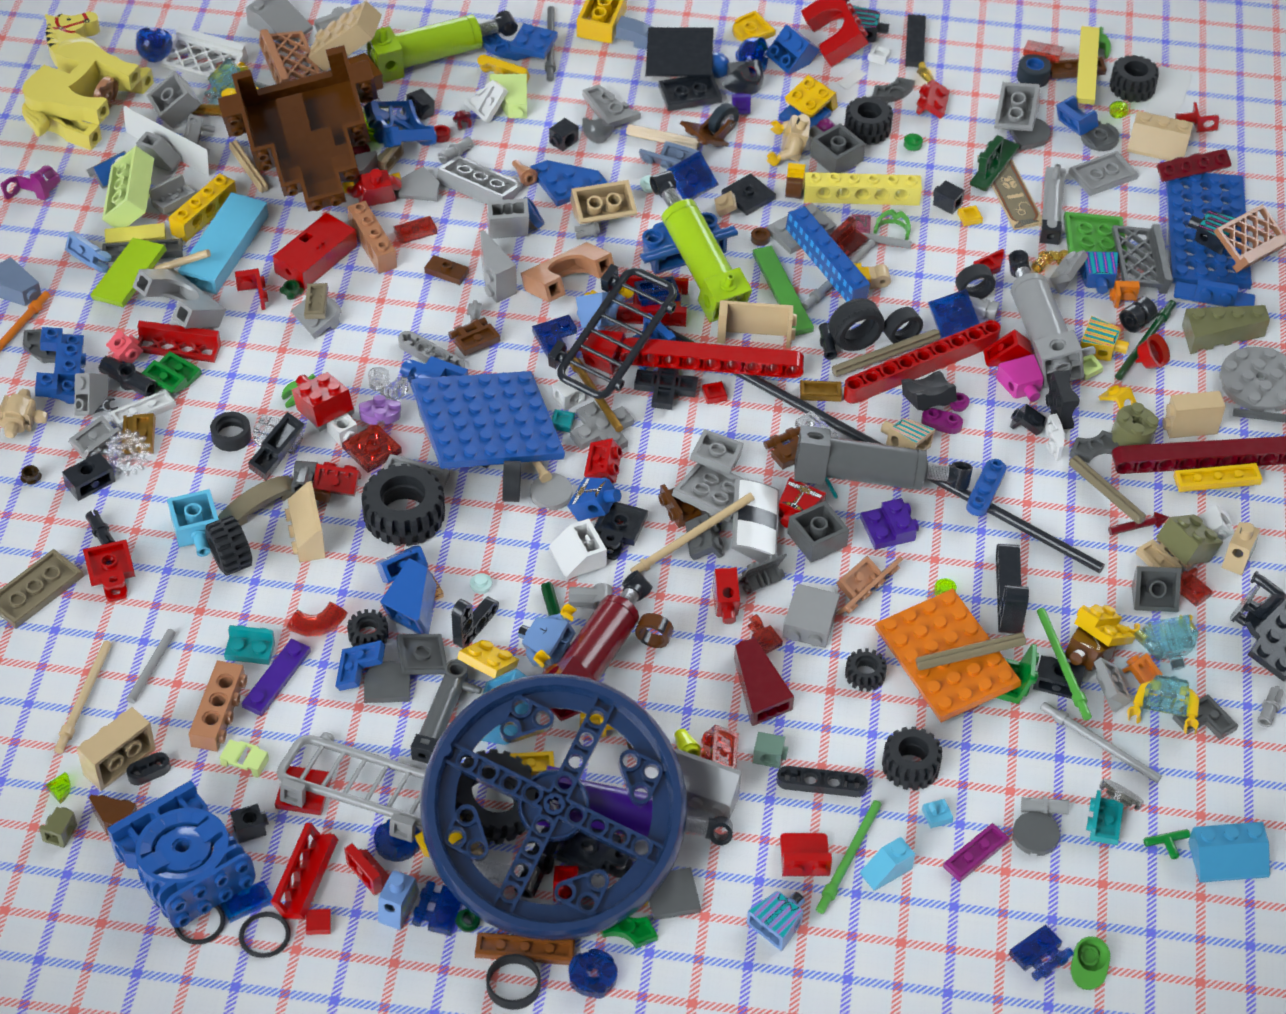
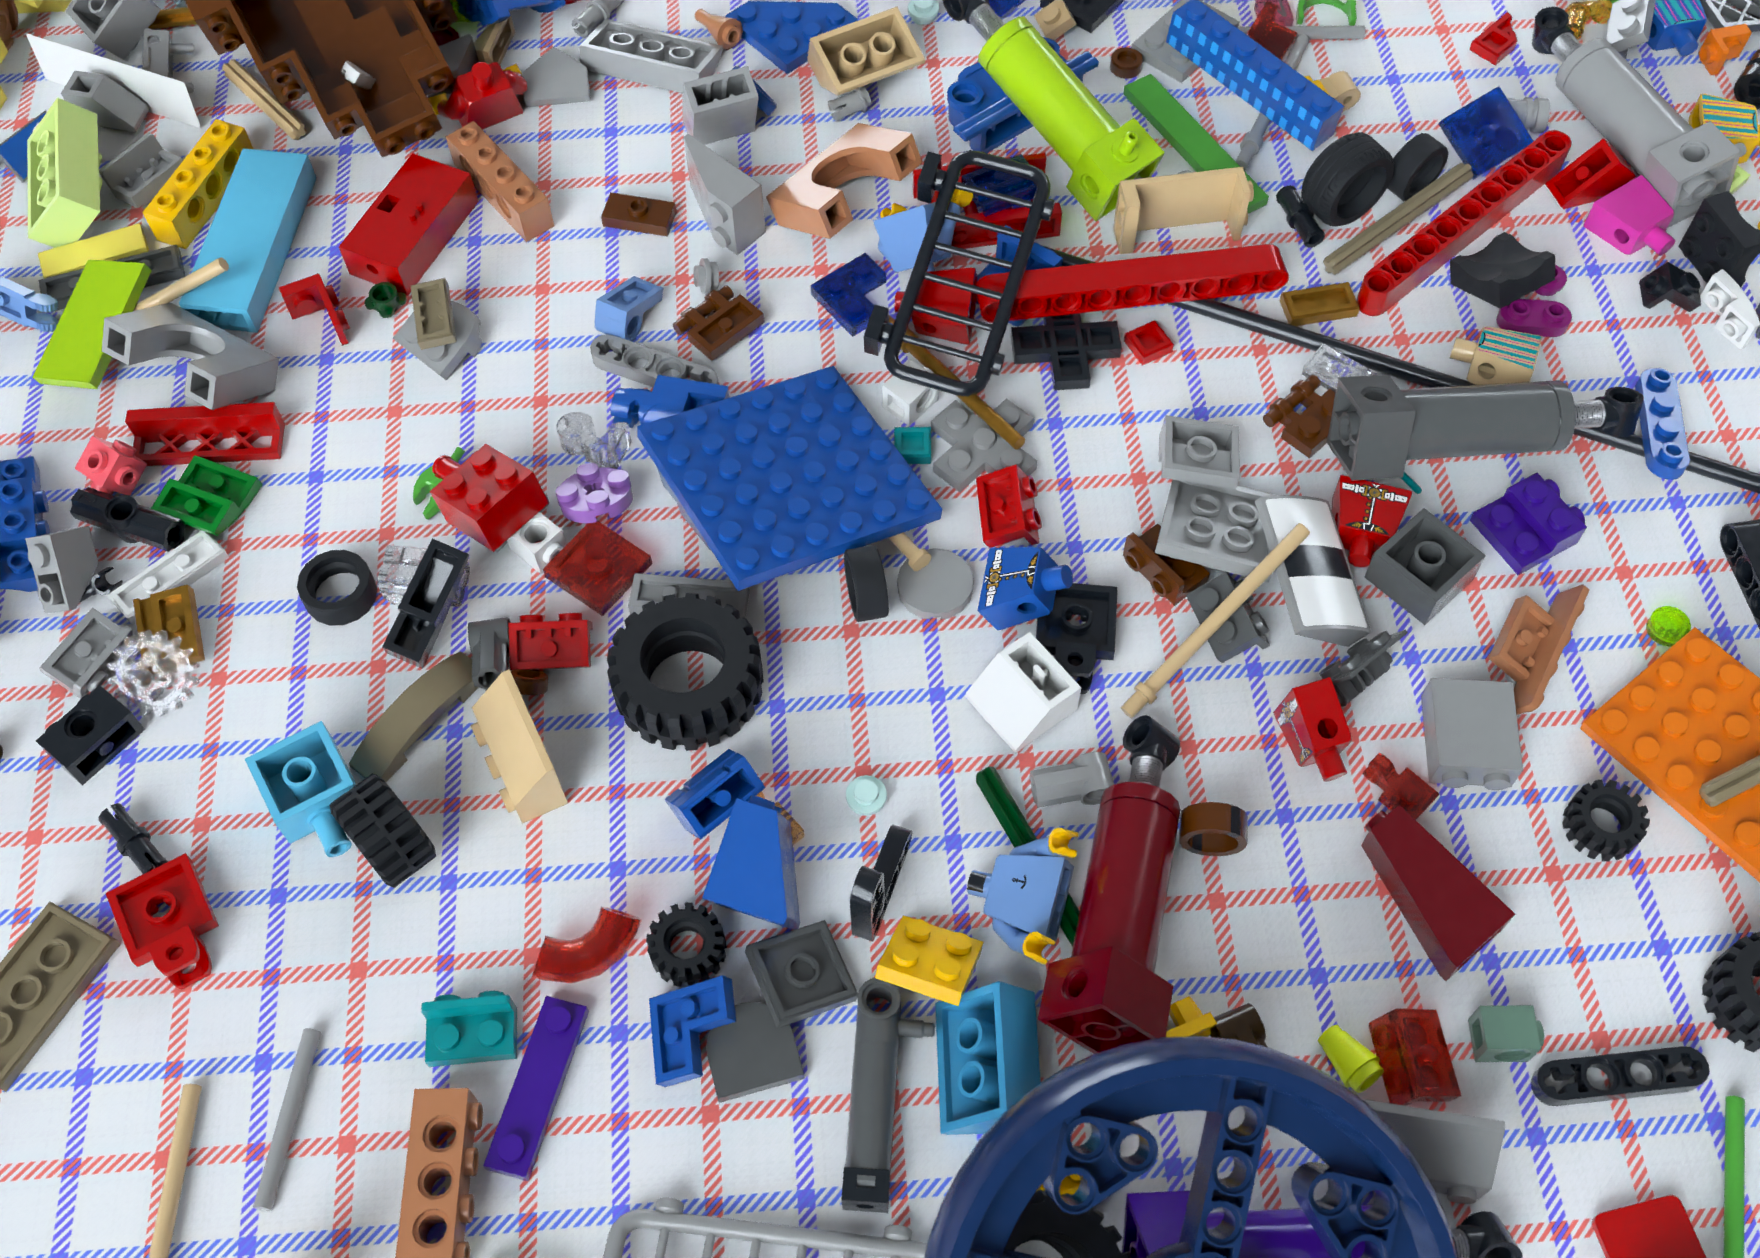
camera: 10 degrees left, 10 degrees up
clear red plate [393,216,438,244] -> none
black tyre [955,264,996,299] -> none
none -> white tile [341,61,376,90]
none -> medium blue plate [595,276,664,342]

